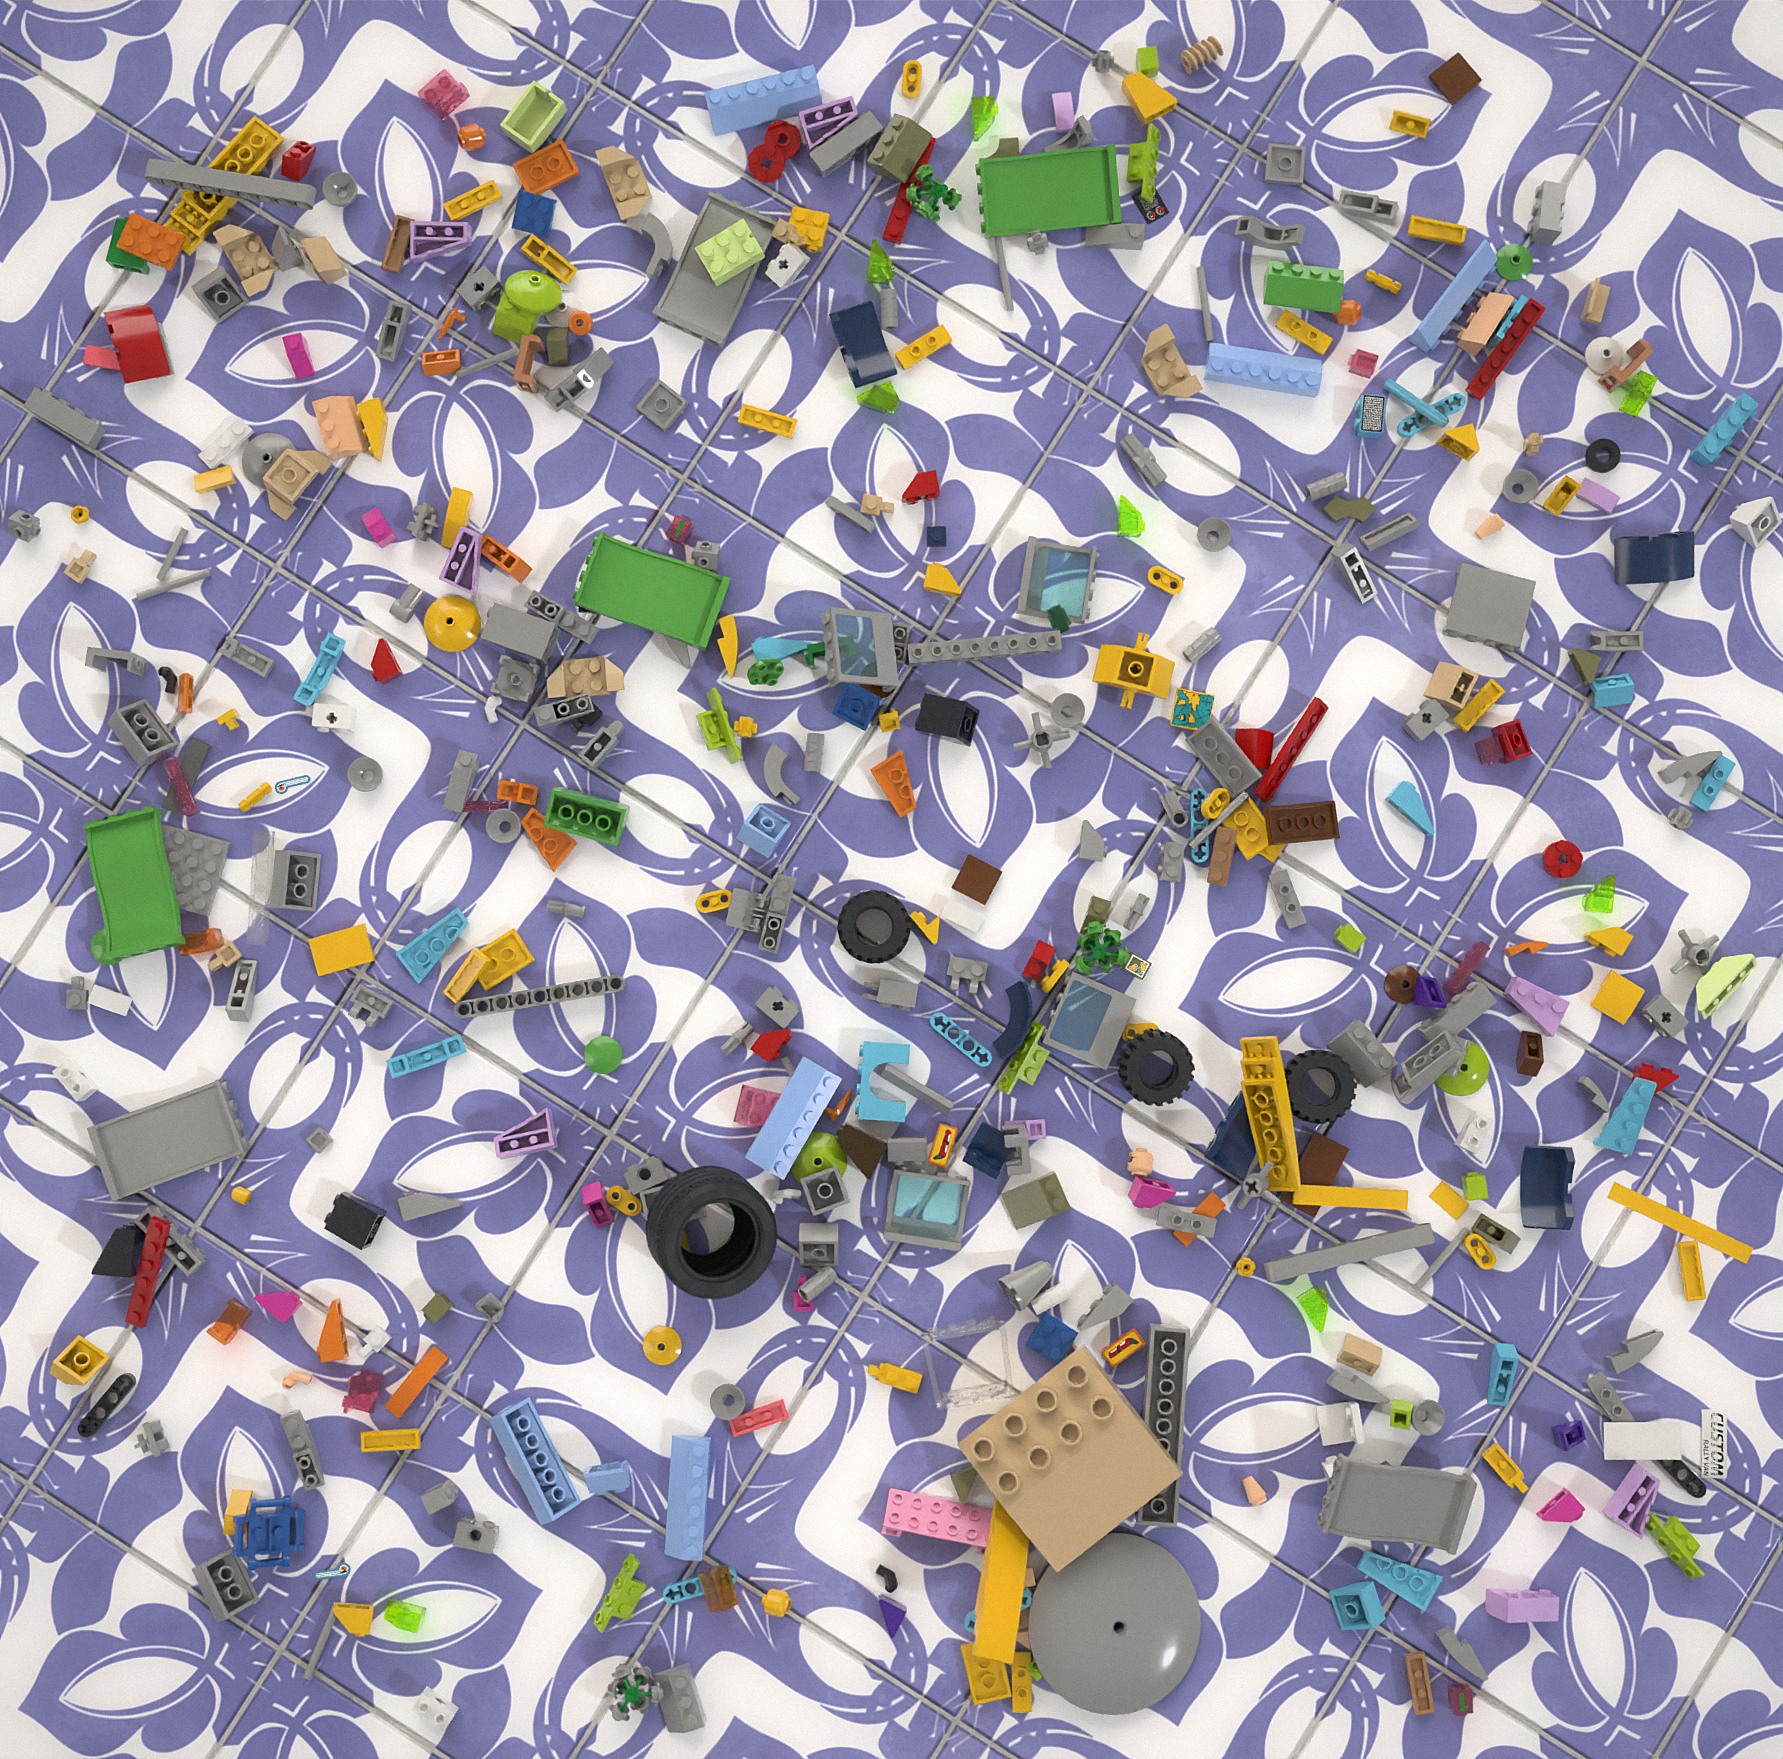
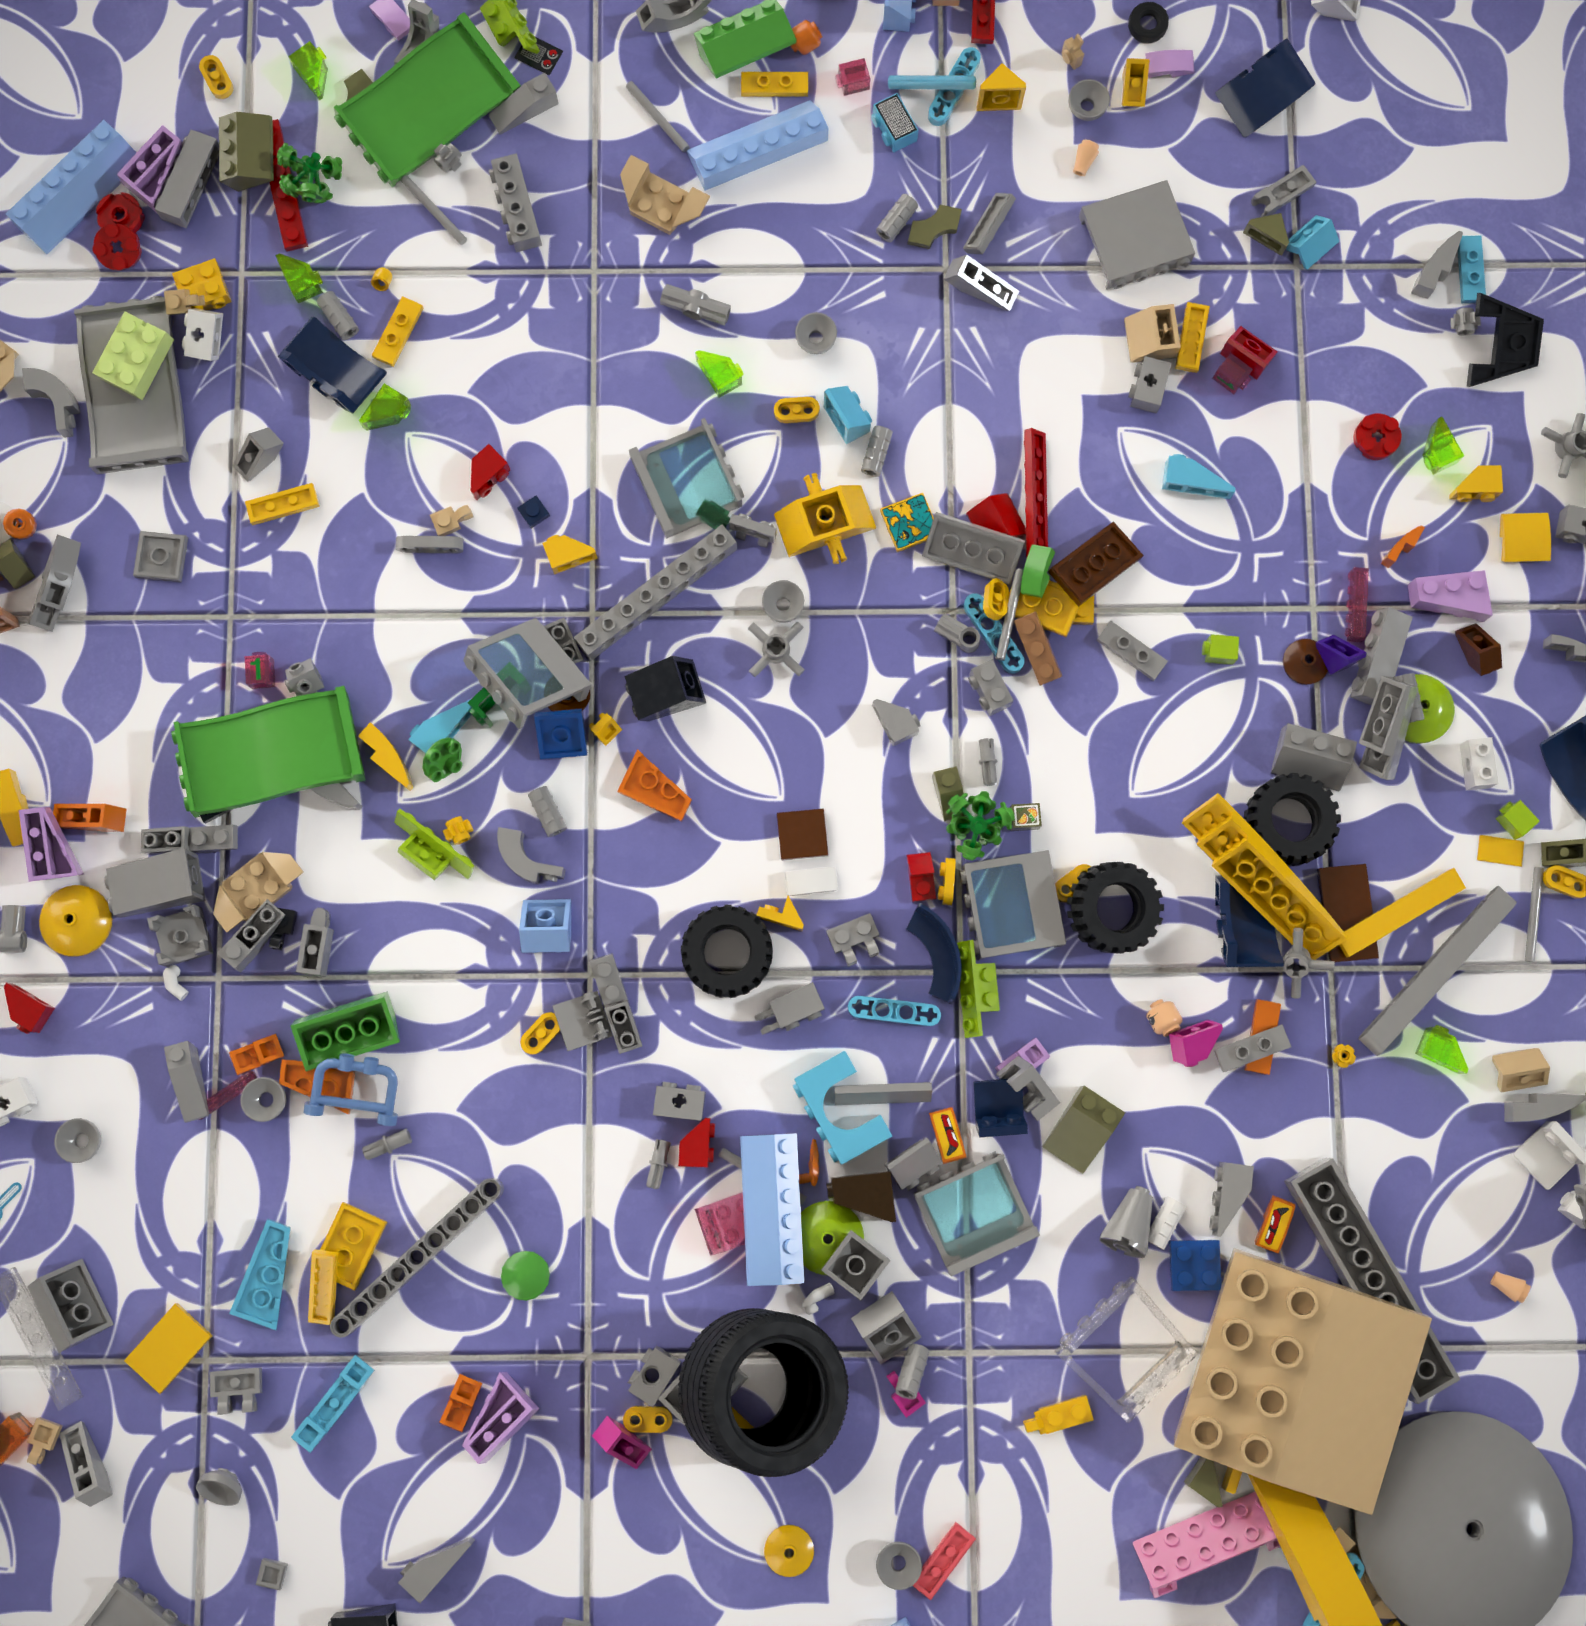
camera: 35 degrees left, 5 degrees down
none -> light grey piece [196,1468,242,1506]
none -> light grey slope [232,427,284,482]
none -> medium blue bar [303,1053,398,1126]
none -> yellow piece [371,267,392,291]
none -> orange slope [439,1374,483,1433]
none -> light grey brick [489,153,542,252]
none -> light grey plate [729,514,777,548]
none -> medium azure slope [823,386,872,445]
none -> bright green slope [1021,545,1055,598]
none -> yellow tile [1221,1466,1242,1494]
none -> black wing [1466,293,1544,387]

